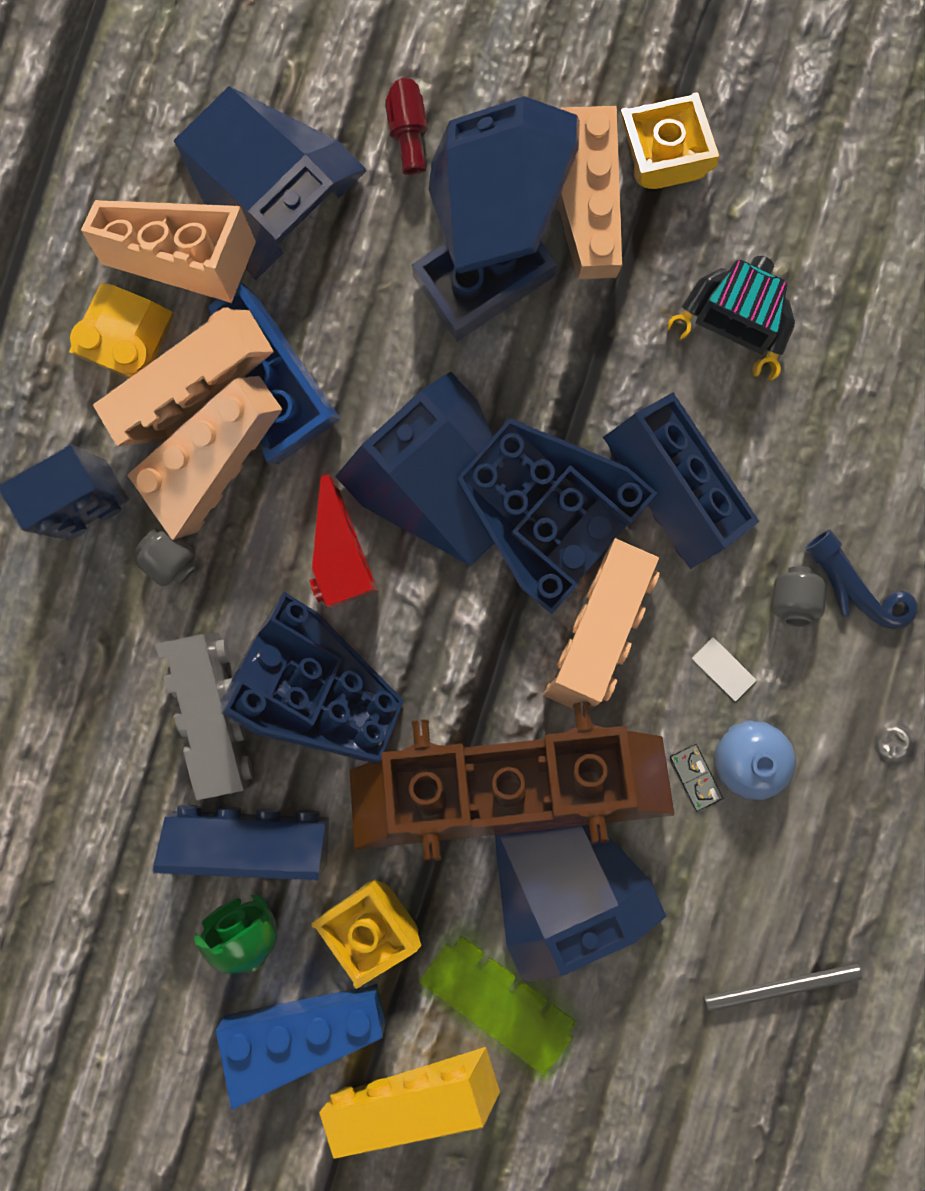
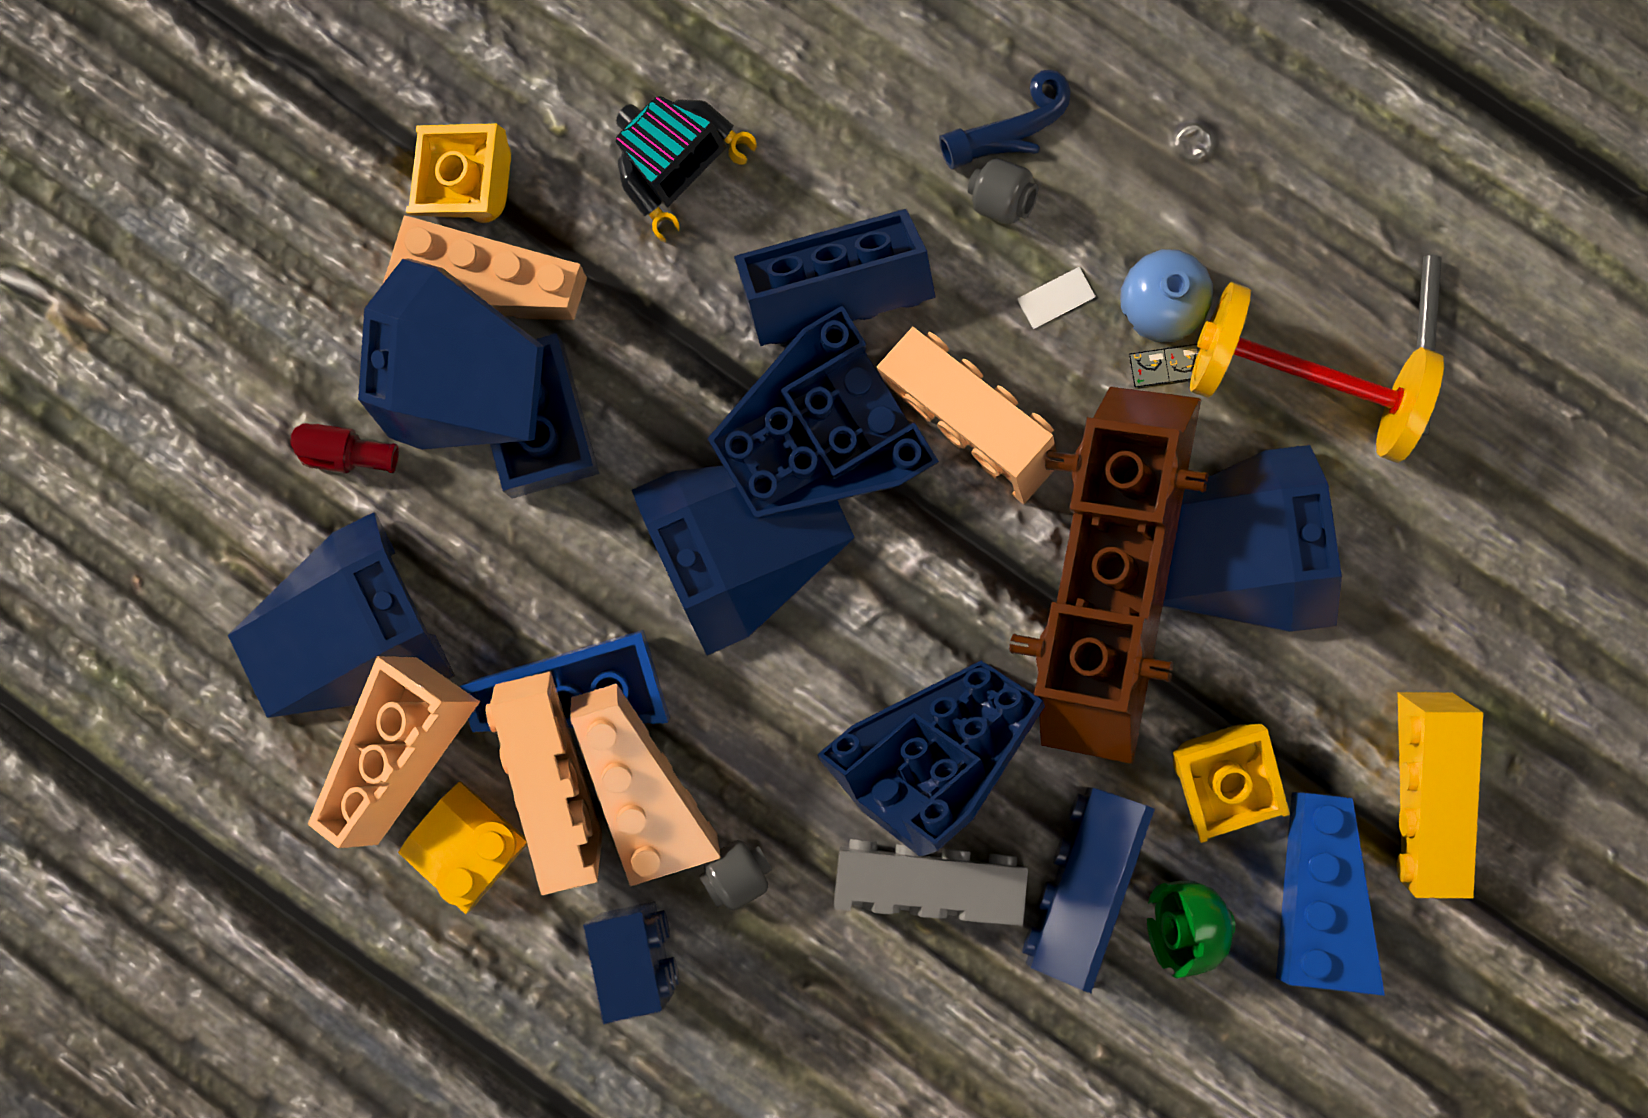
camera: 75 degrees left, 5 degrees down
red slope [309,474,378,608] -> none
clear neon green windscreen [418,936,576,1076] -> none
none -> yellow piece [1190,282,1444,463]

